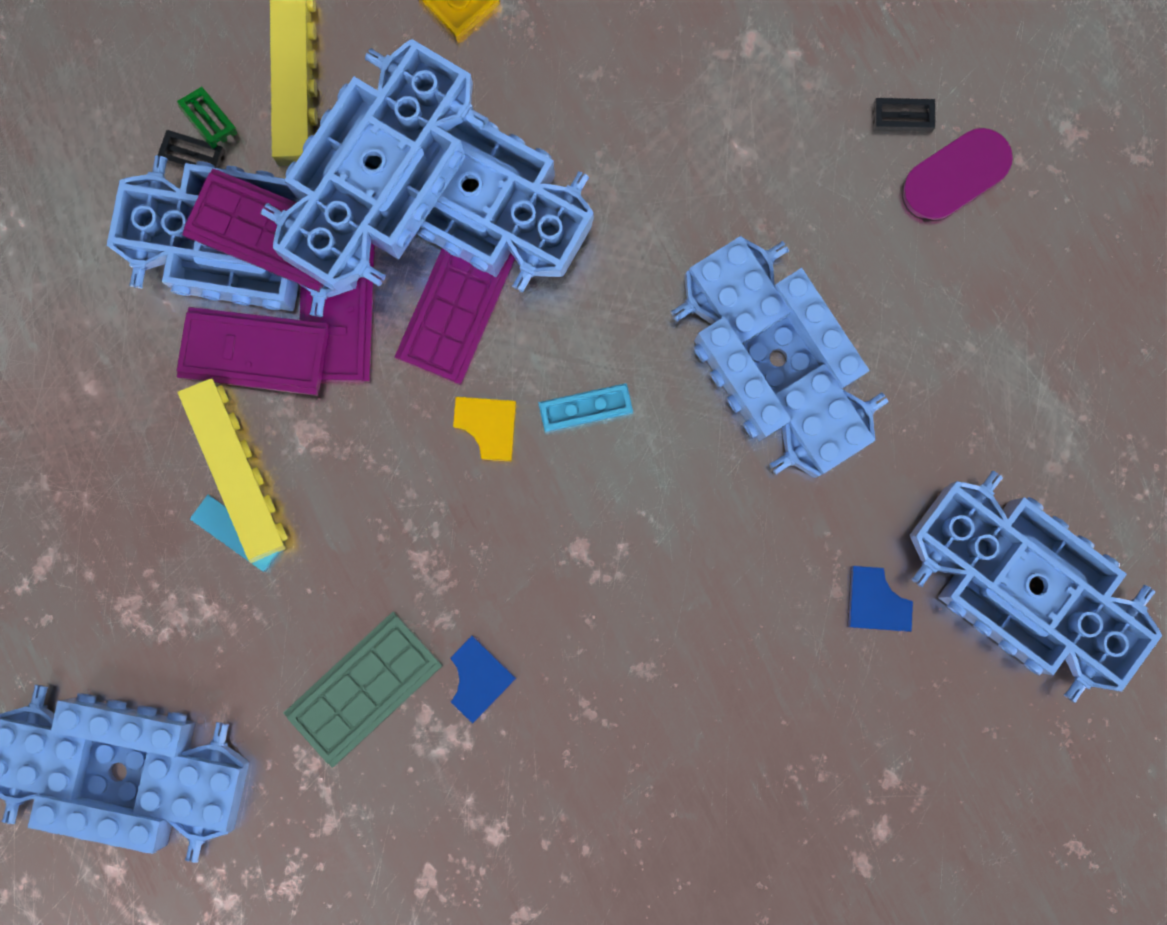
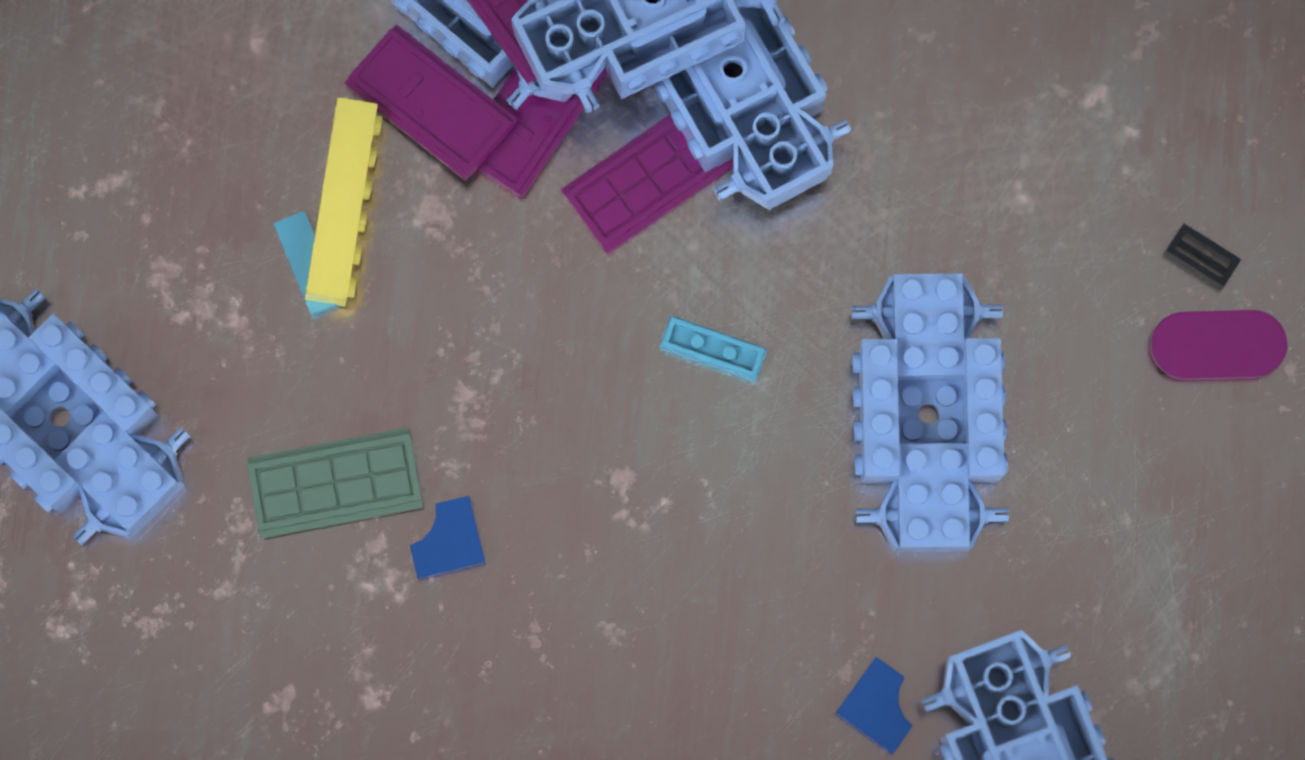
camera: 30 degrees right, 5 degrees down
yellow tile [453,397,516,462] -> none

